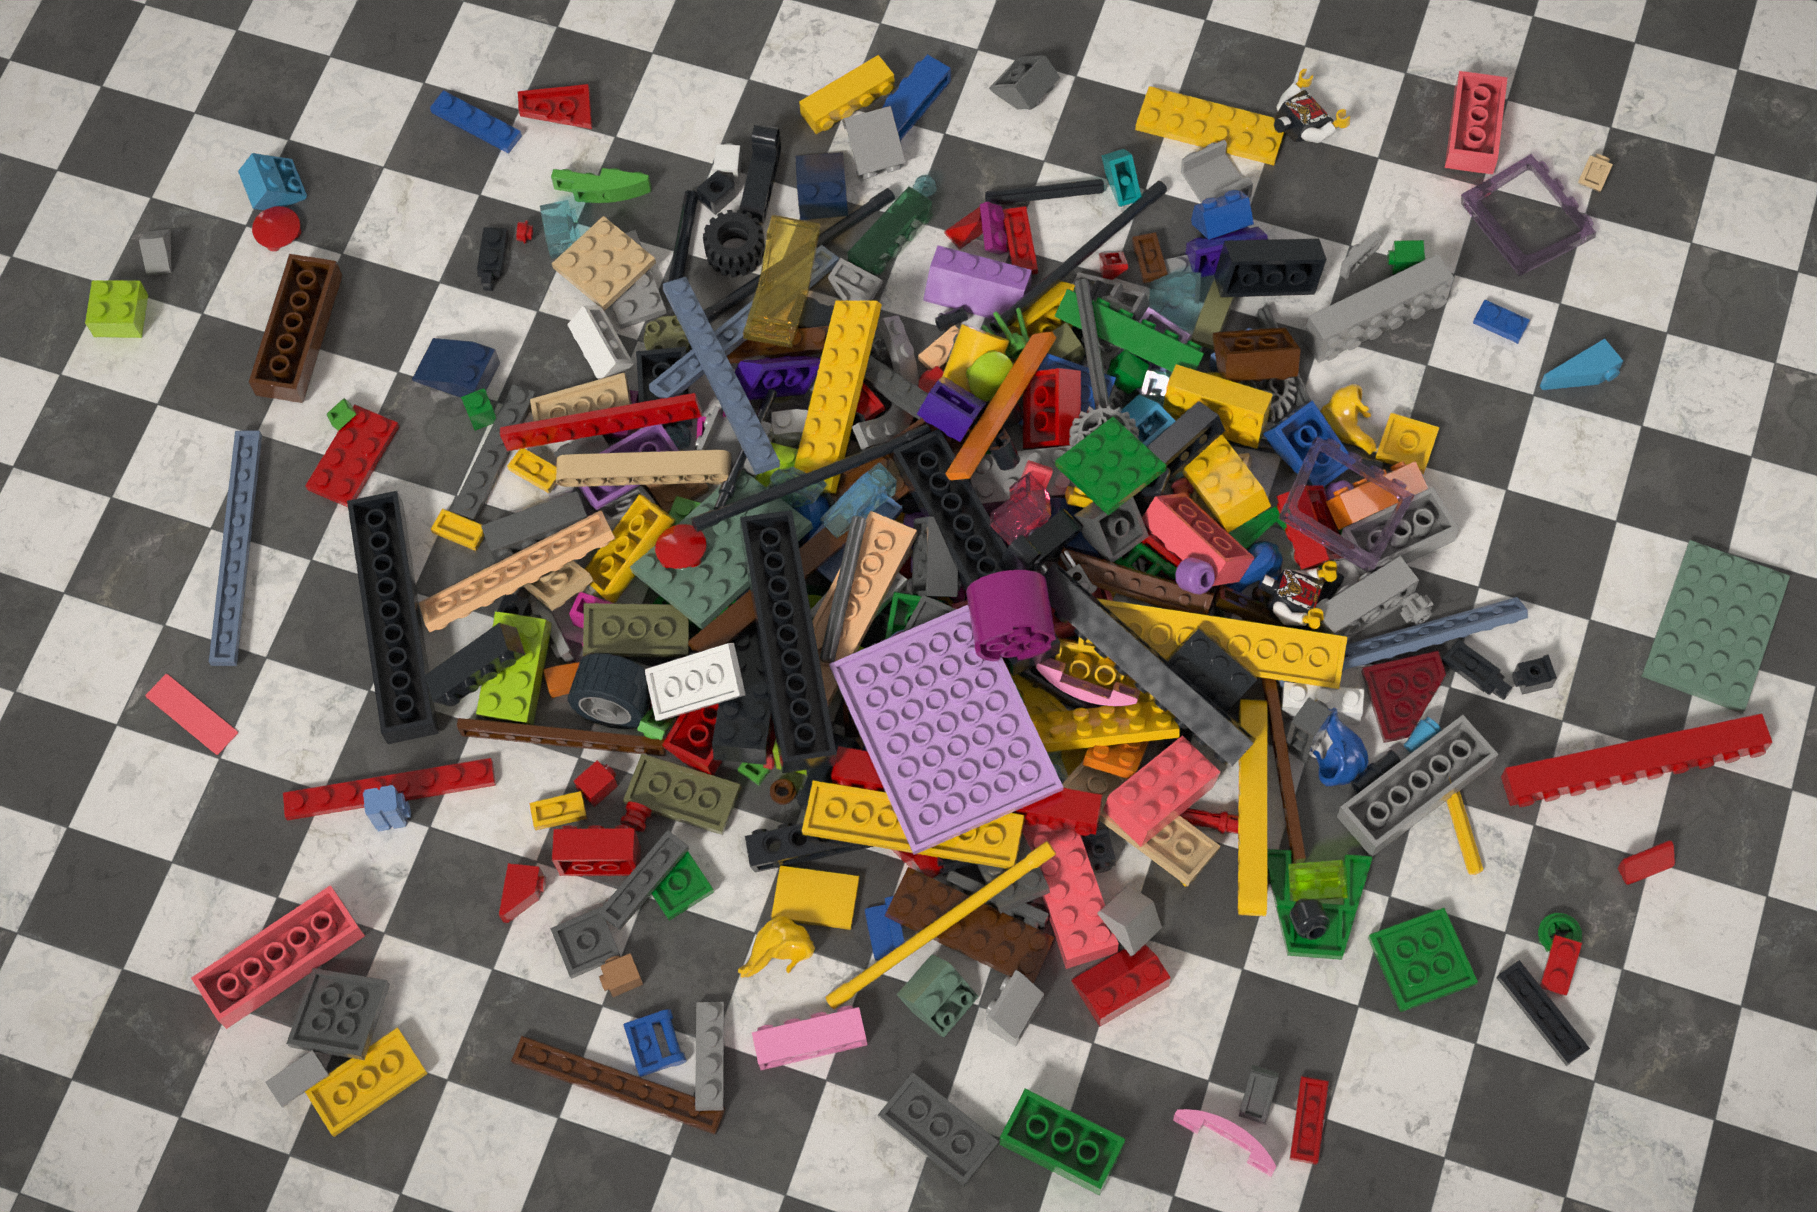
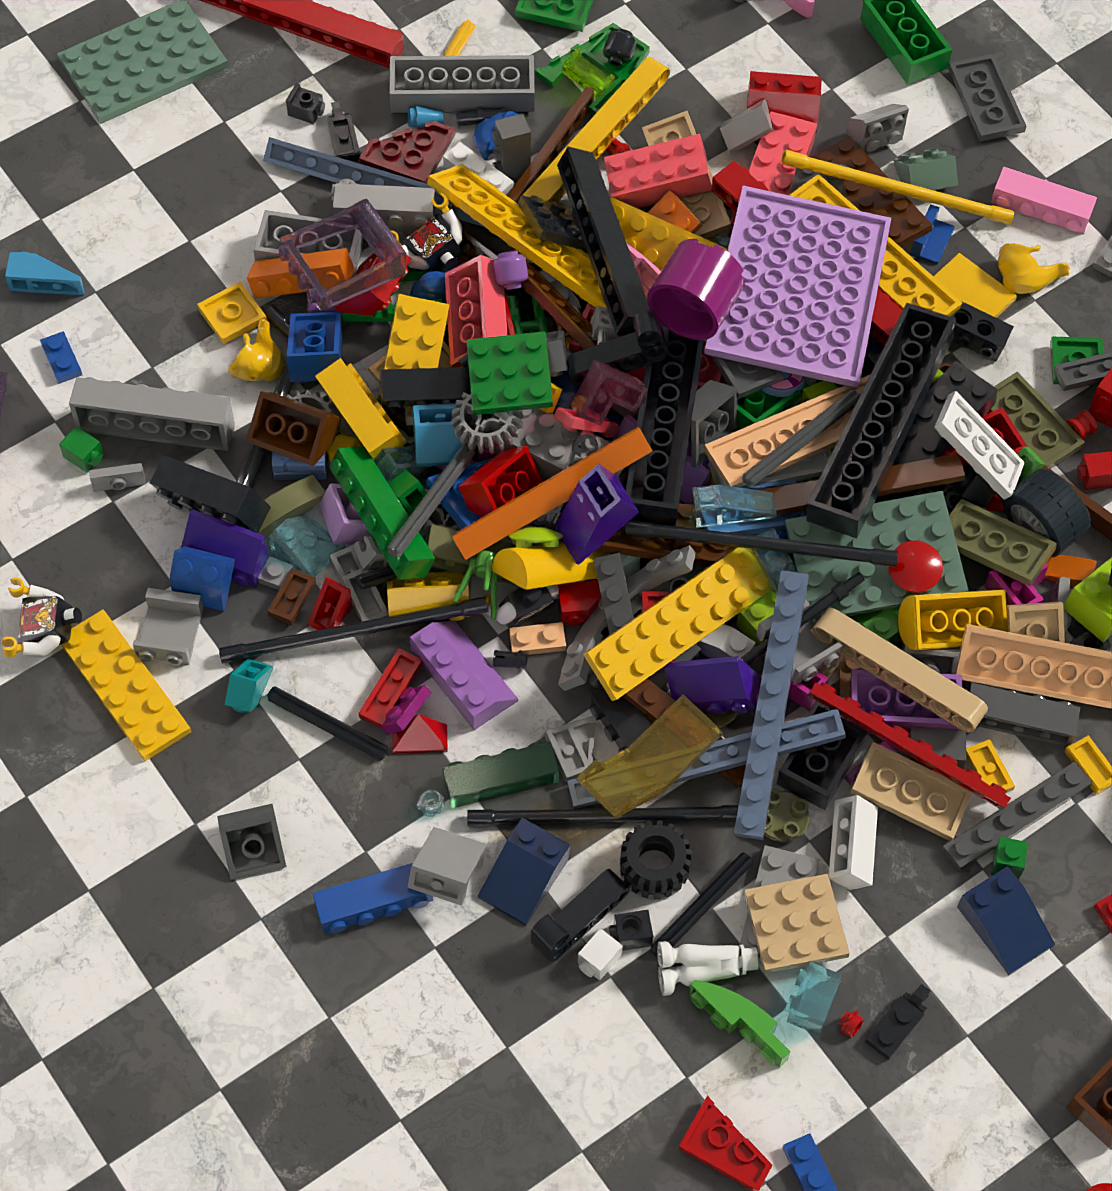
camera: 150 degrees left, 5 degrees down
yellow brick [799,55,895,134] -> none
none -> white piece [657,941,758,996]

